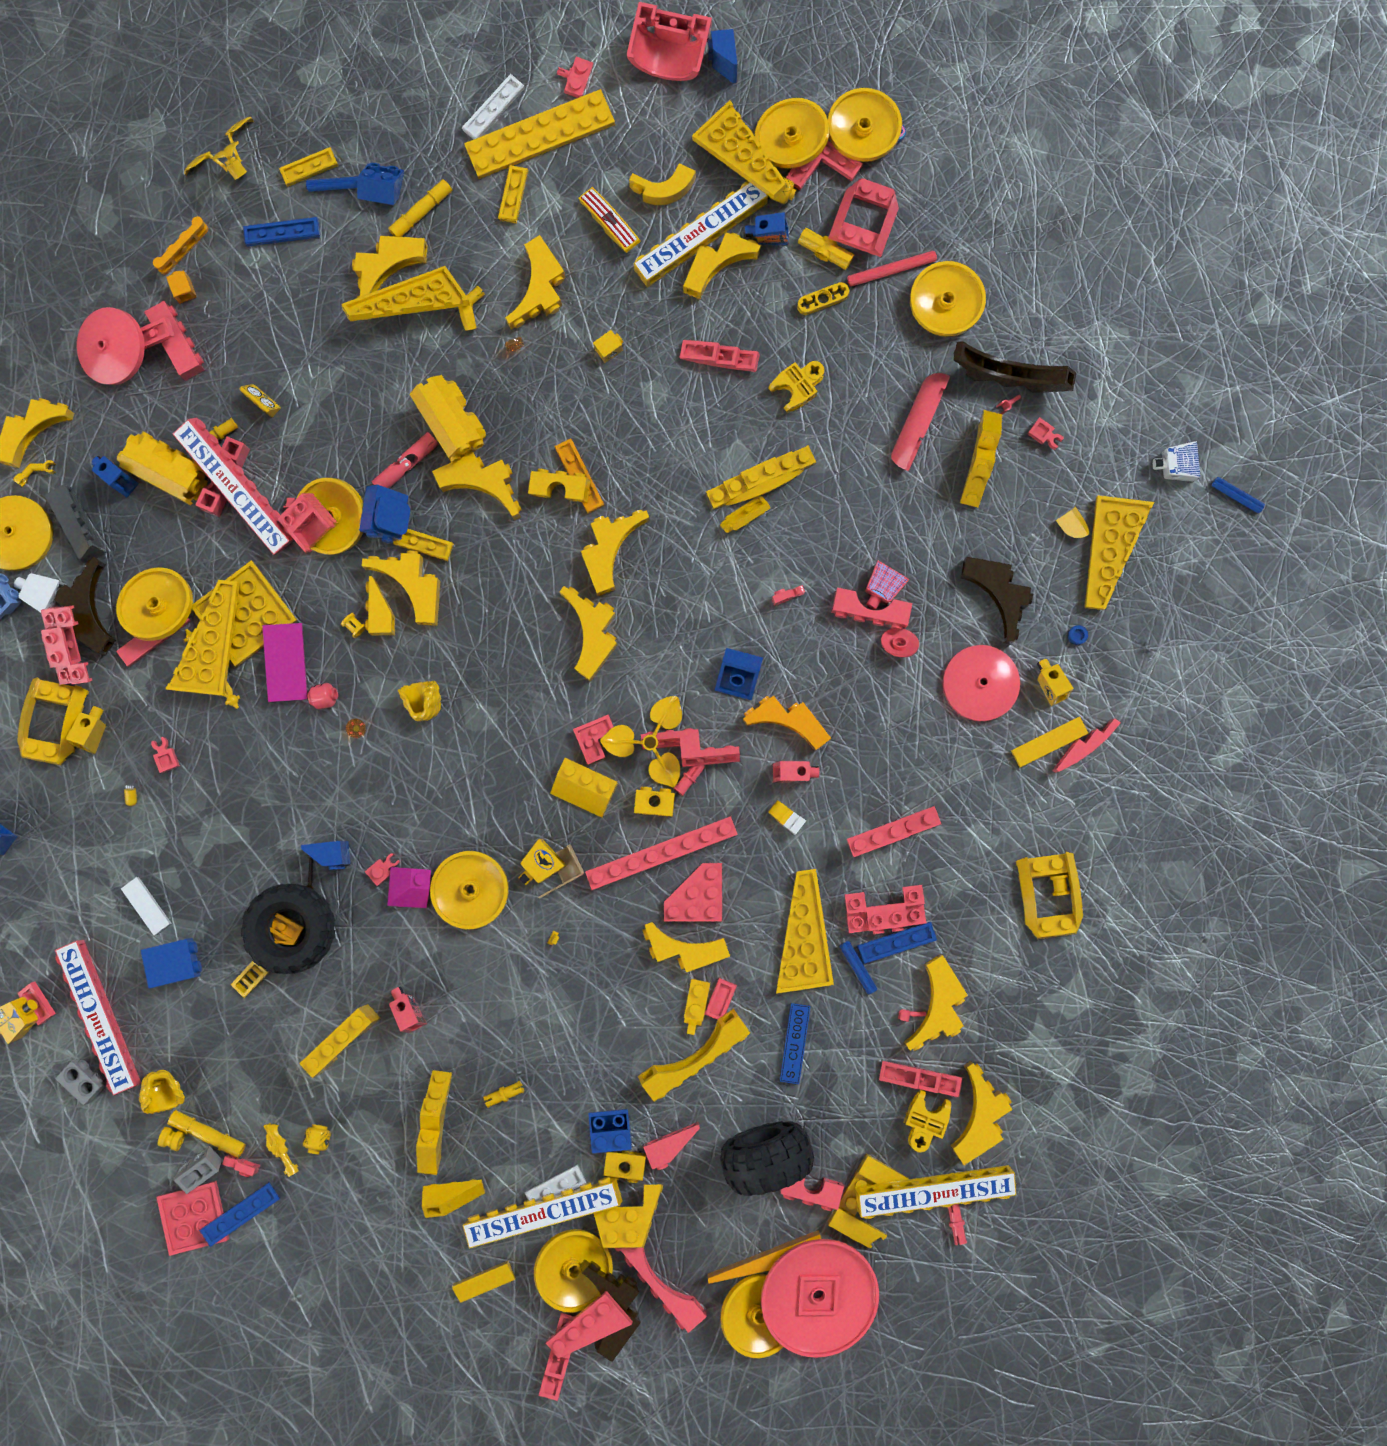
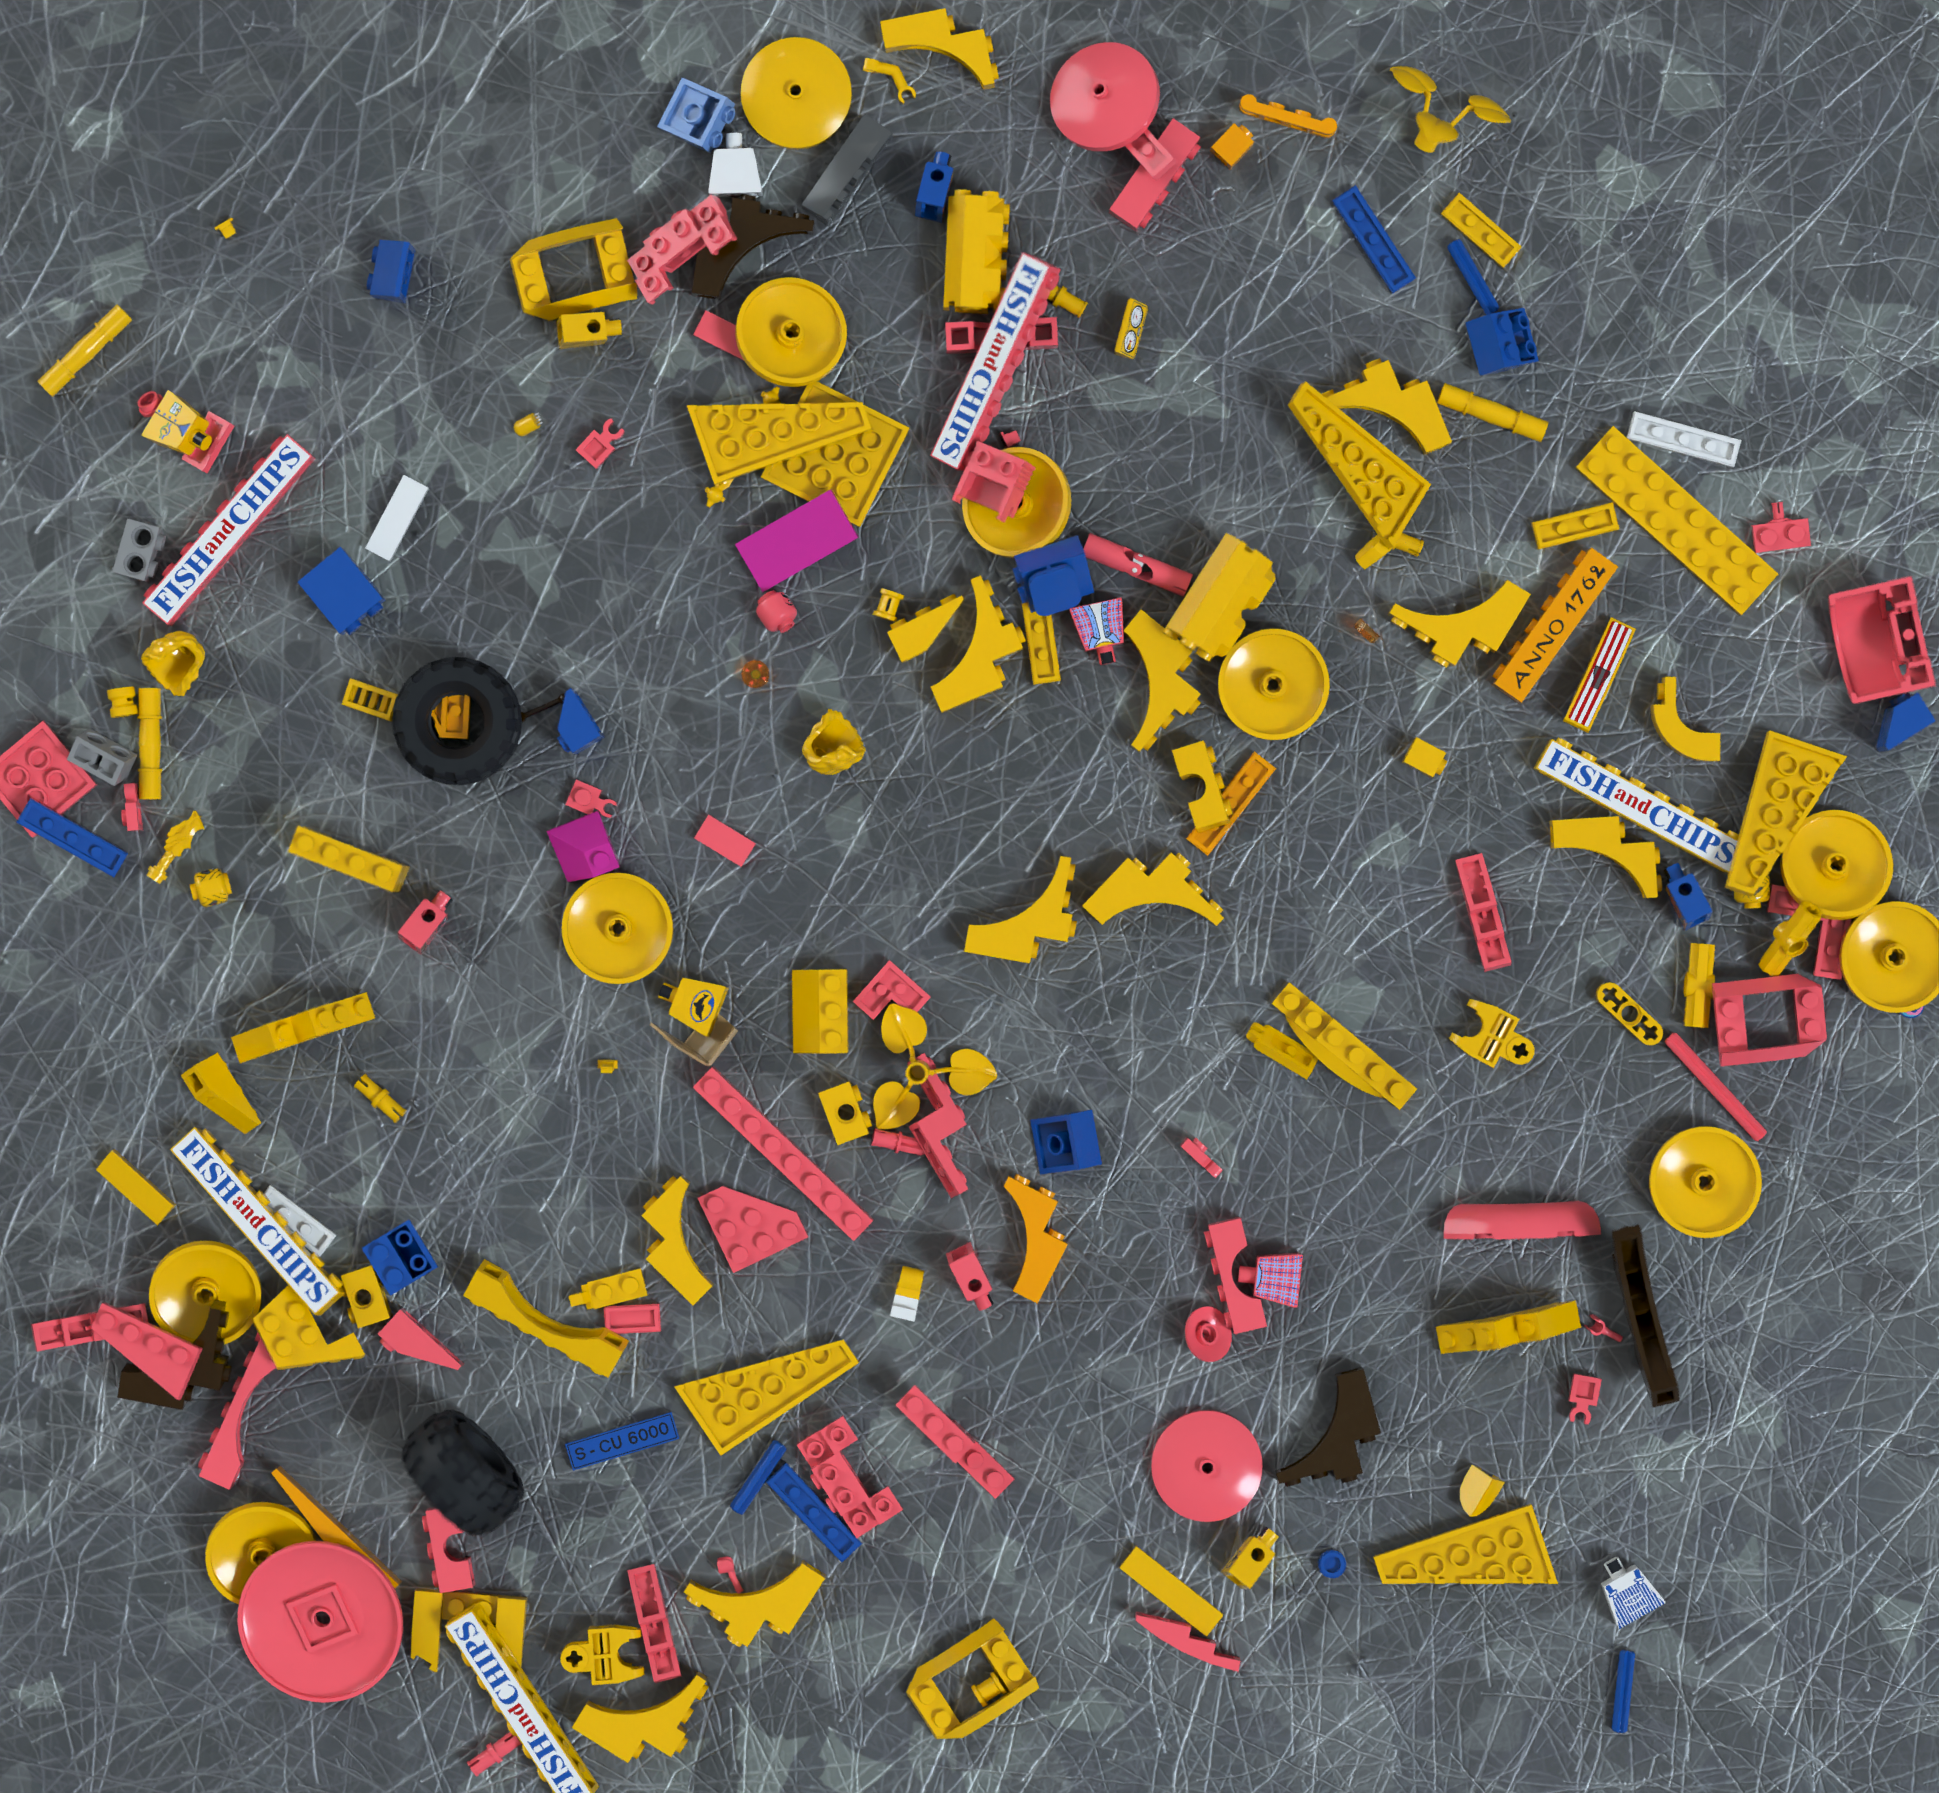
camera: 60 degrees right, 5 degrees up
none -> coral tile [694,815,756,867]
none -> torso [1069,598,1124,665]
none -> yellow dish [1218,629,1330,740]
none -> light orange brick [1492,547,1618,704]
none -> yellow piece [1758,901,1823,977]

